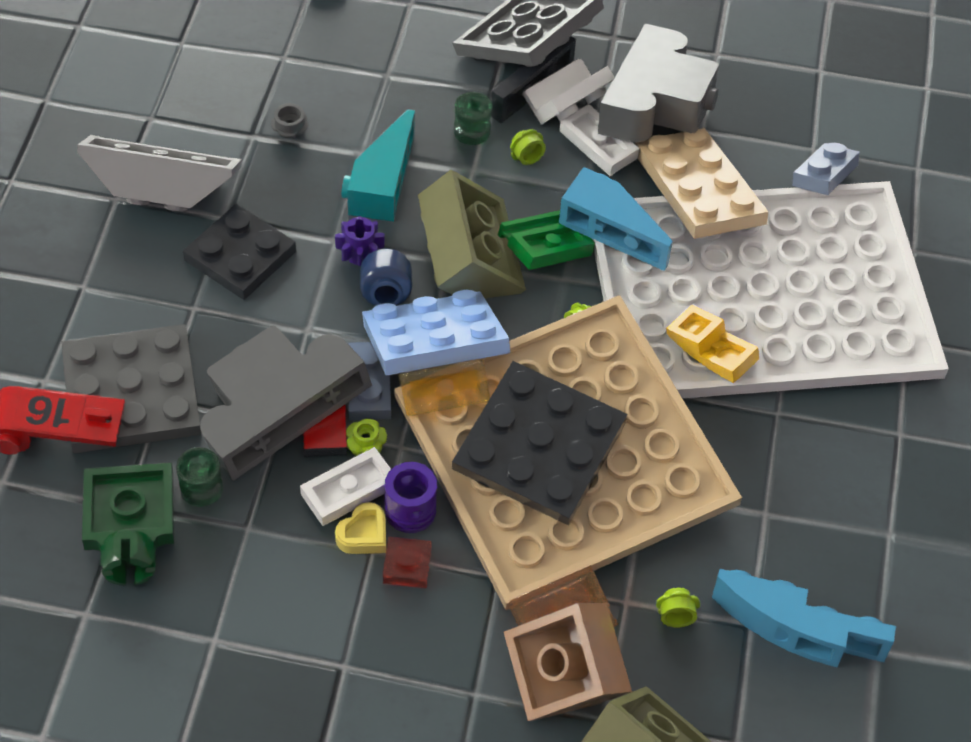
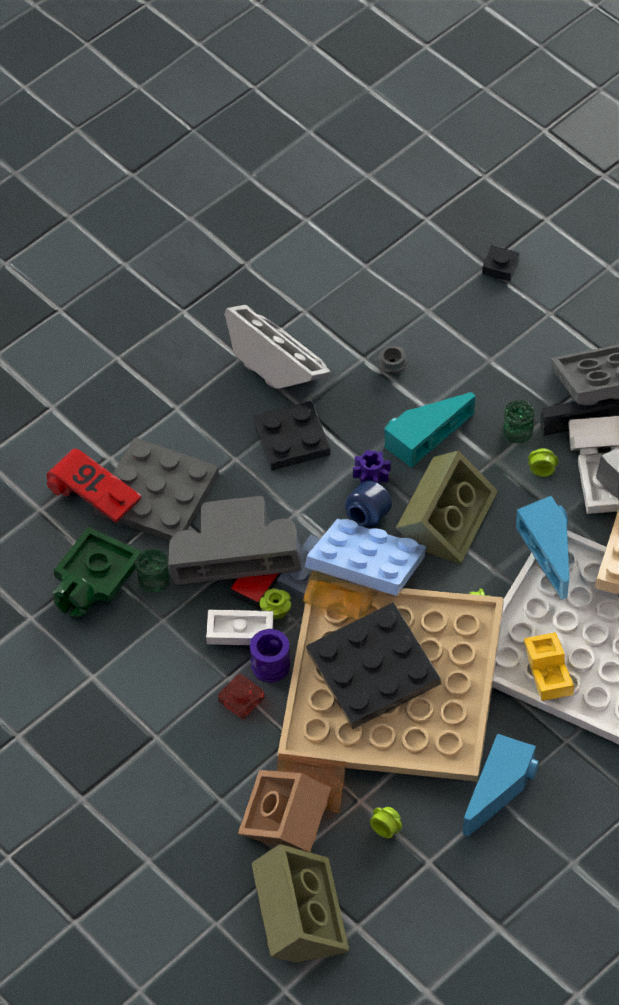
camera: 40 degrees right, 0 degrees up
light yellow tile [335,502,386,554] -> none
green plate [497,210,595,270] -> none
dark azure slope [712,569,896,668] -> none
none -> dark azure slope [463,734,539,836]

